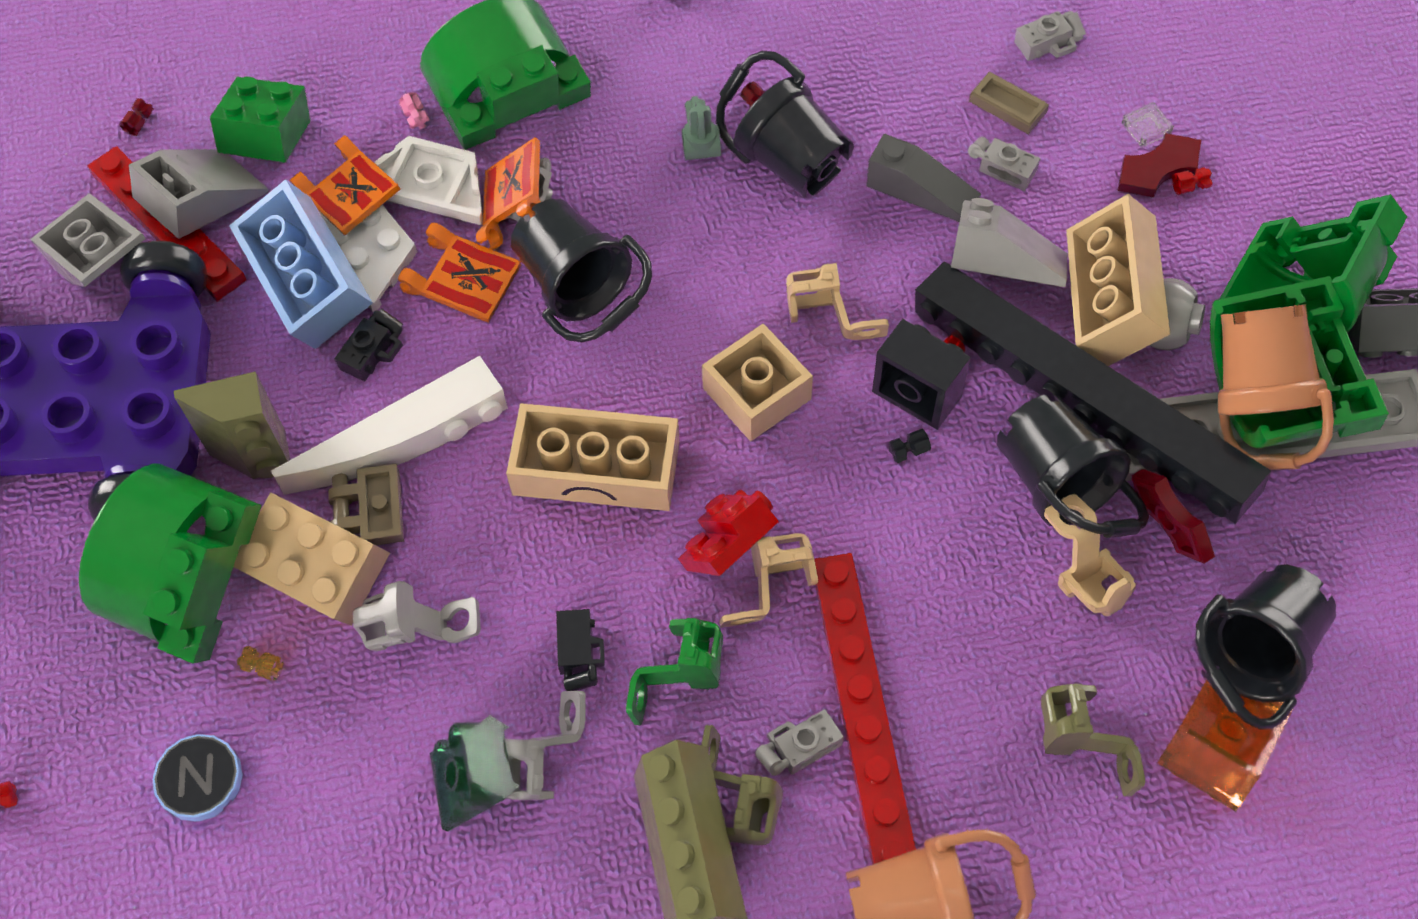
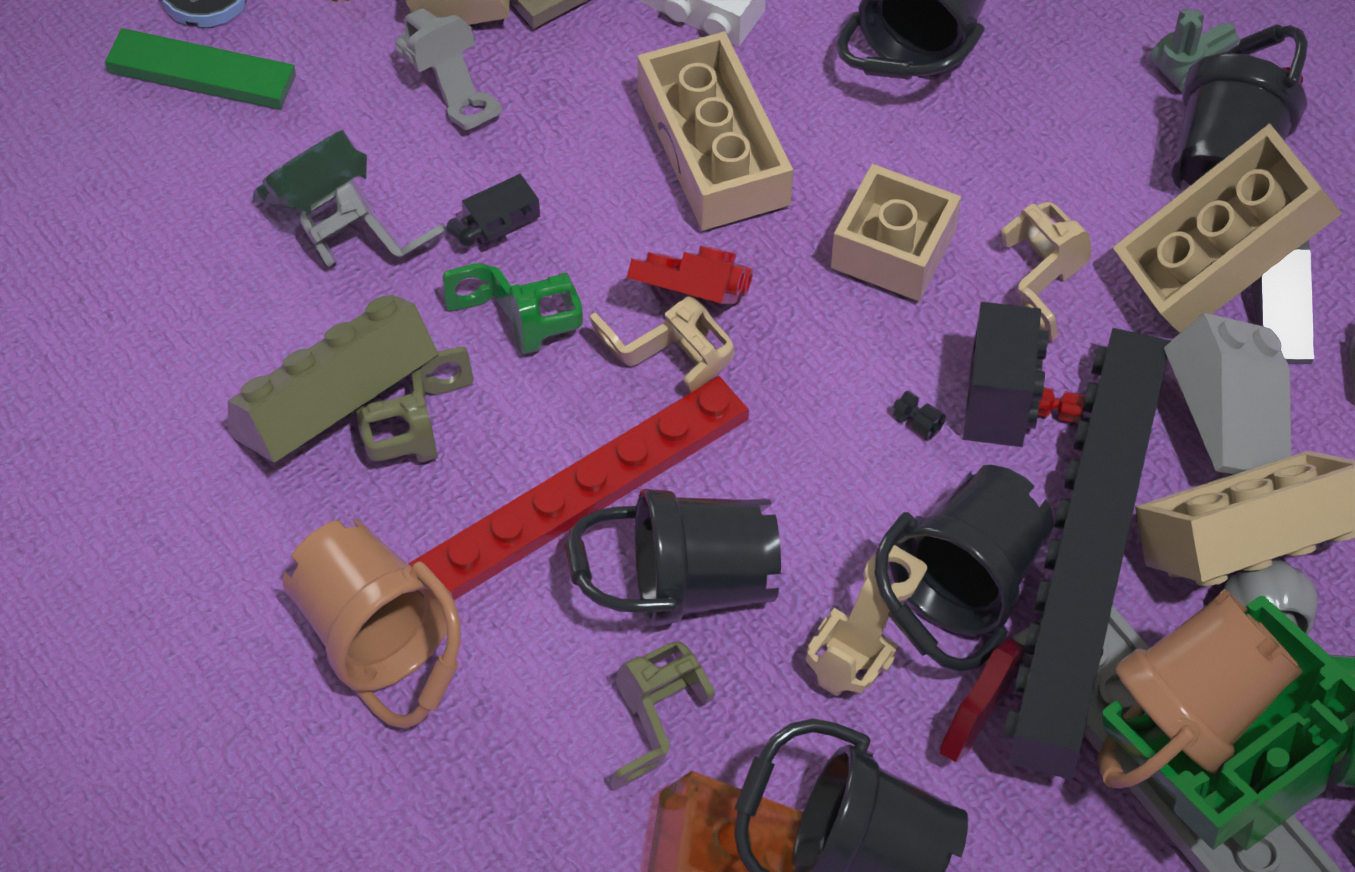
camera: 60 degrees right, 5 degrees down
light grey piece [755,709,844,776] -> none
none -> green tile [105,28,296,110]
none -> black piece [564,489,781,626]
none -> tan brick [1113,123,1343,333]

